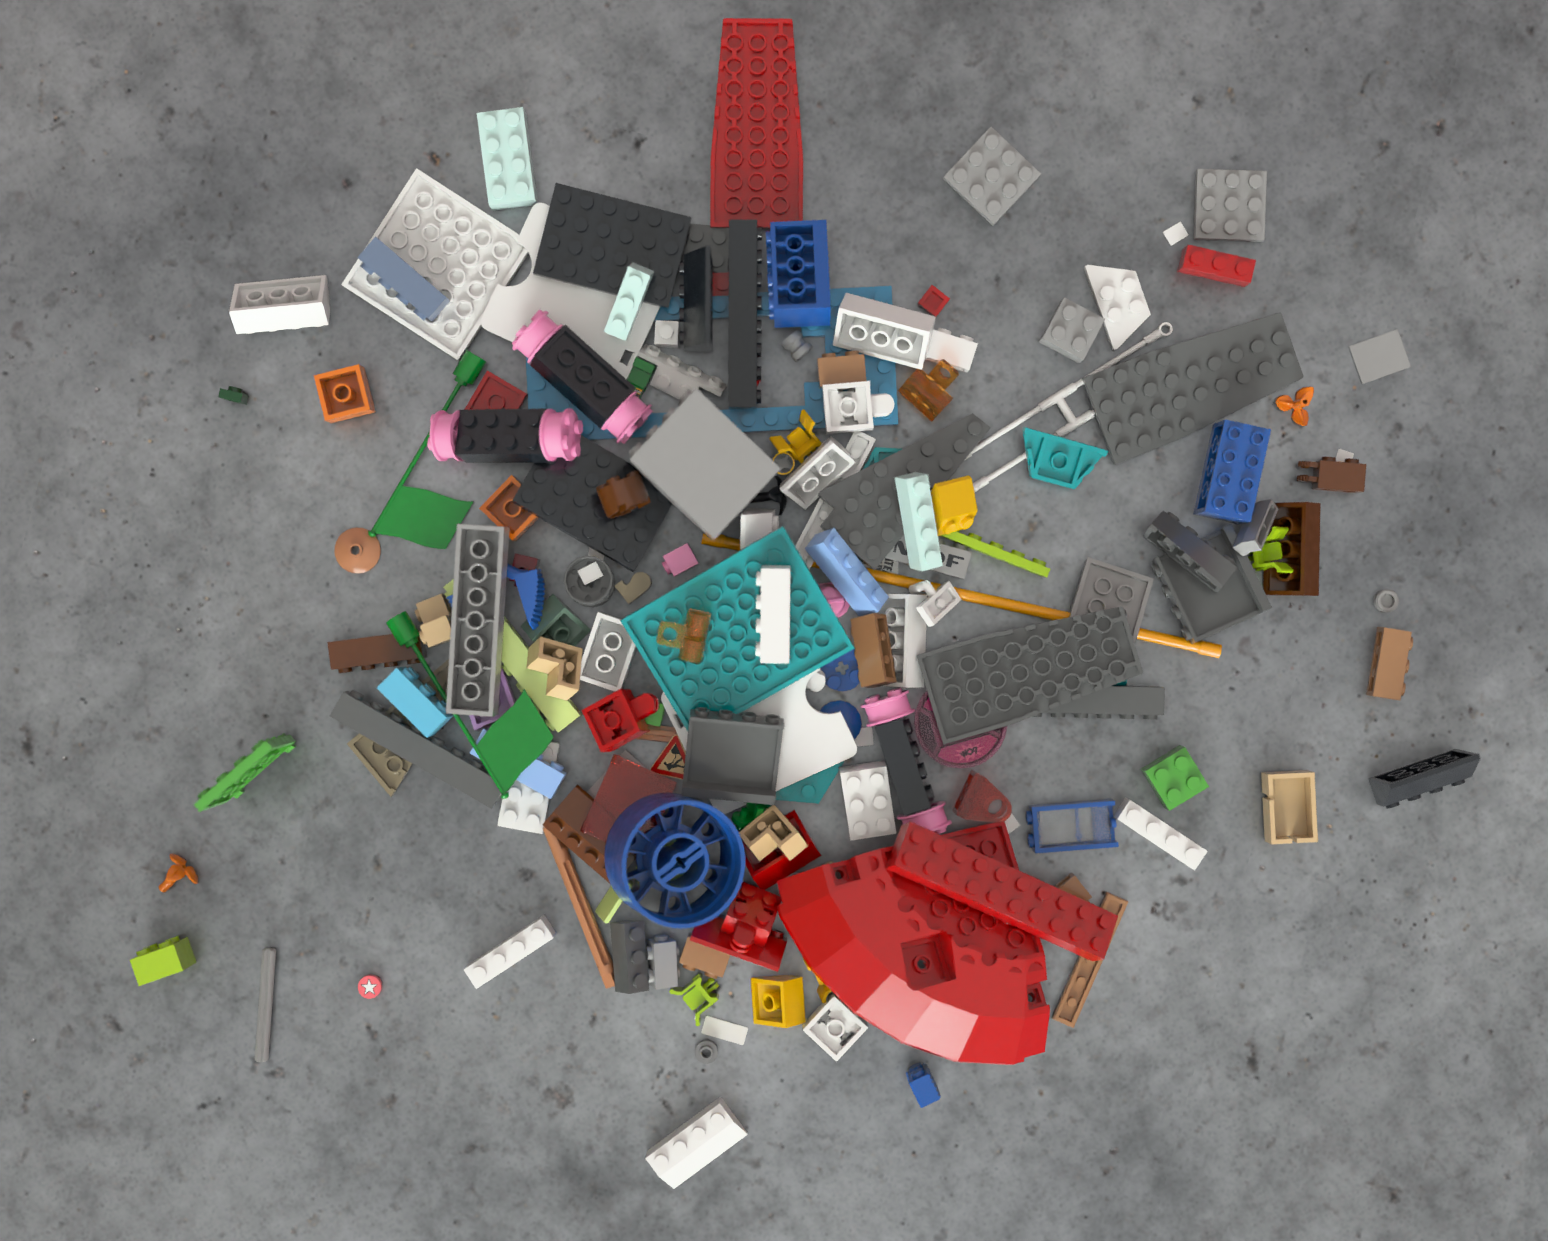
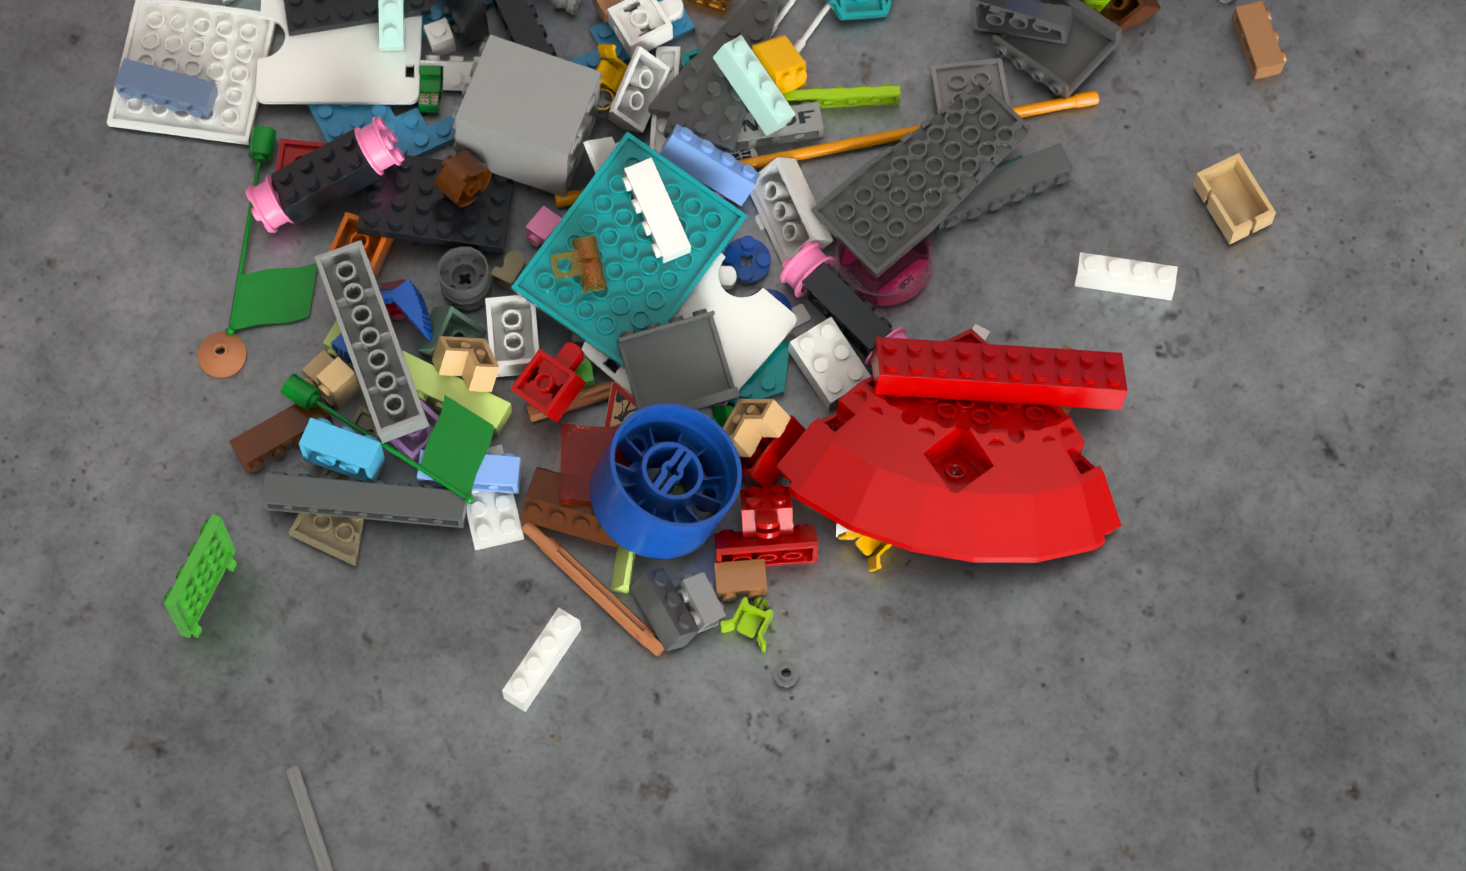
camera: 25 degrees left, 20 degrees down
lime brick [130,935,197,986] -> none
orange plant [158,854,198,893] -> none
dark green plate [218,386,249,405] -> none
white slope [229,275,330,334] -> none
orange brick [313,364,376,423] -> none
coral tile [358,974,382,999] -> none
black brick [512,310,653,444] -> none
white sticker [577,562,603,585] -> none
white slope [645,1096,748,1189] -> none
white sticker [701,1016,748,1045] -> none
black plant [749,476,787,516] -> none
yellow slope [751,975,806,1028] -> none
white brick [802,992,868,1062] -> none
medium nougat brick [850,613,897,688] -> none
blue brick [906,1062,941,1108] -> none
white plate [909,580,962,627] -> none
clear red hose [952,769,1012,823] -> none
door [1026,799,1119,854] -> none
medium nougat tile [1051,891,1128,1028] -> none
bright green brick [1141,745,1209,811] -> none
black slope [1368,749,1481,809] -> none

